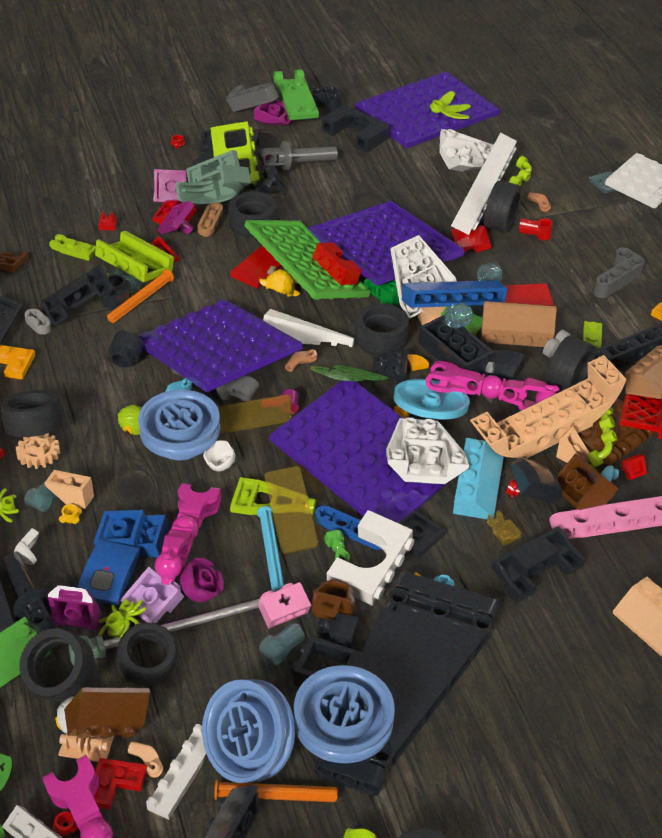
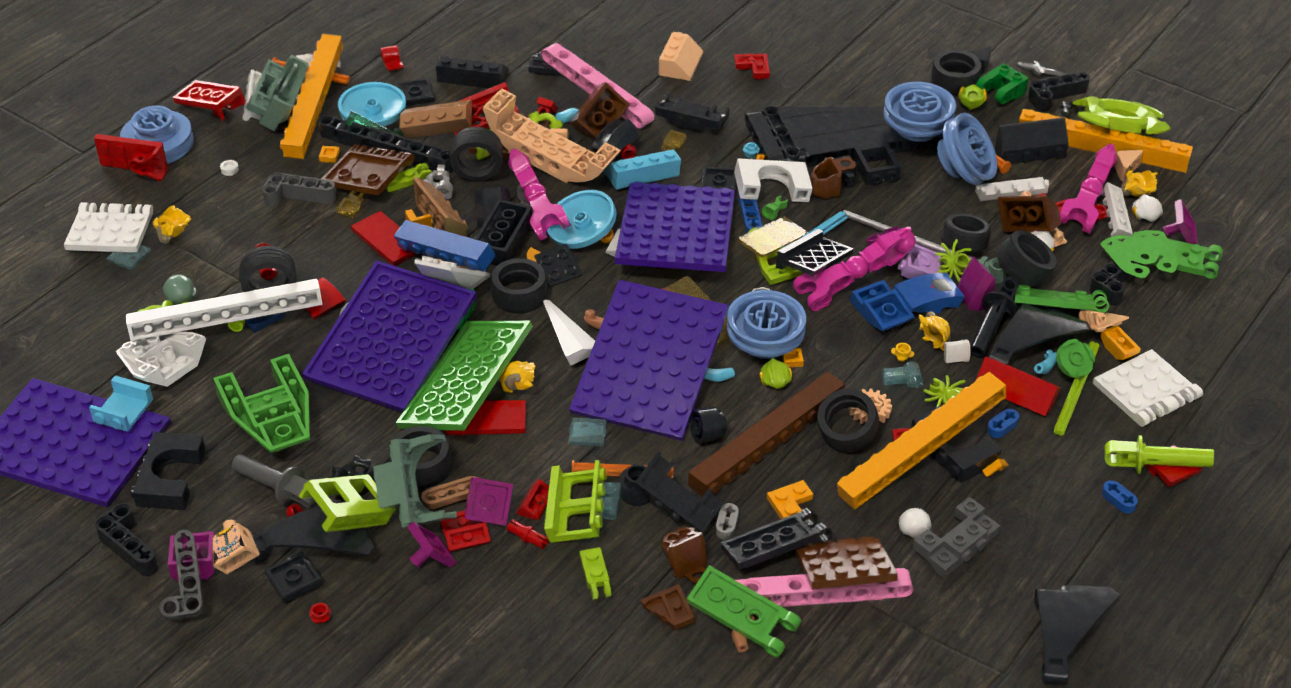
camera: 125 degrees left, 0 degrees up
light nougat slope [45,470,94,509] -> none
red tile [98,211,118,231] -> none
bright pink brick [258,582,311,629] -> none
clear light blue piece [259,623,305,665] -> none
bright green hinge [273,69,319,120] -> none
bright green piece [310,365,389,381] -> none
red arch [312,243,362,285] -> none
white wedge [386,418,469,484] -> none
lime plant [430,91,471,119] -> none
clear light blue head [445,303,473,329] -> none
clear light blue head [477,262,502,282] -> none
nougat arm [528,192,551,212] -> none
none -> medium azure panel [89,376,153,432]
none -> yellow hair [153,205,191,244]
none -> sand green helmet [163,274,196,305]
none -> bright green wedge [213,354,310,453]
none -> light nougat torso [213,520,259,574]
none -> reddish brown hinge [321,144,414,195]
none -> clear yellow plate [336,191,364,217]
none -> red pin [507,519,549,550]
none -> clear light blue piece [568,417,607,446]
none -> reddish brown piece [661,527,708,583]
none -> reddish brown brick [688,372,845,496]
none -> red plate [734,54,770,79]
none -> black fence [776,229,854,276]
none -> light orange tile [782,348,804,367]
none -> yellow hair [918,311,951,351]

